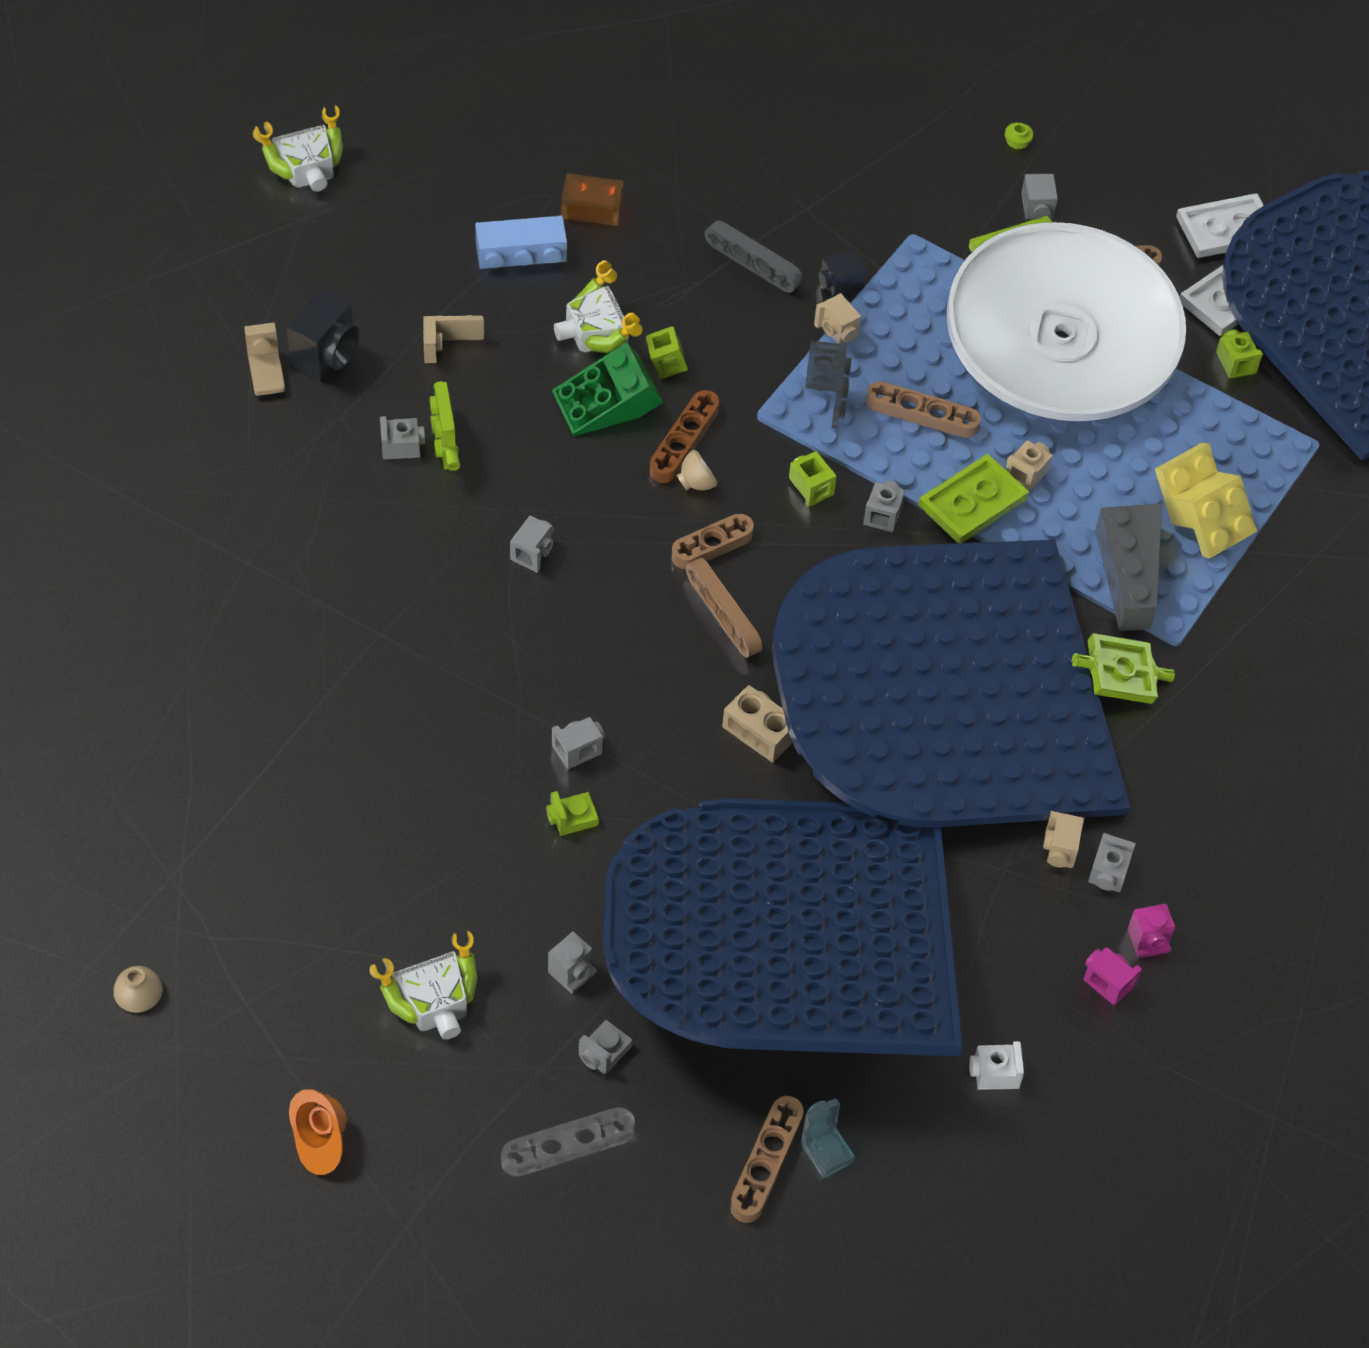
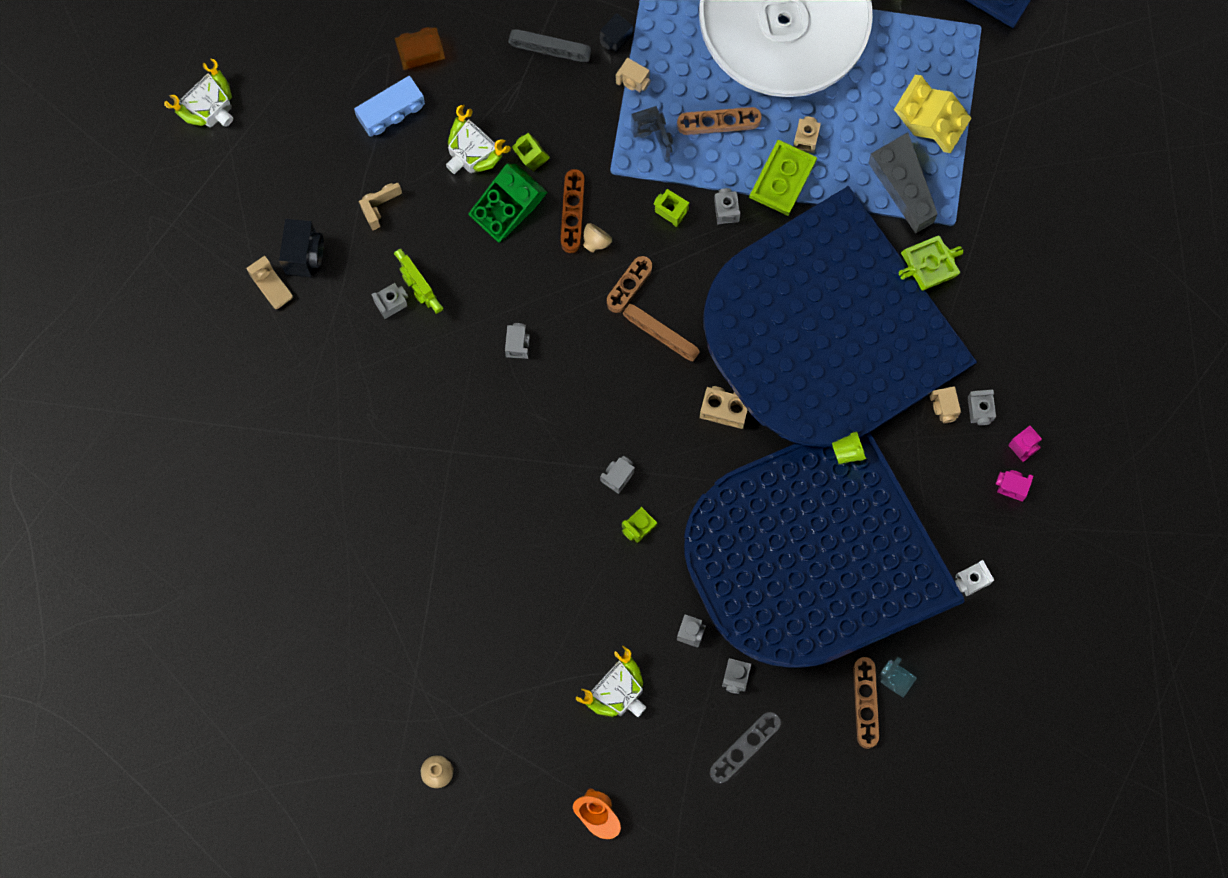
camera: 20 degrees left, 20 degrees up
none -> lime piece [832,431,866,464]

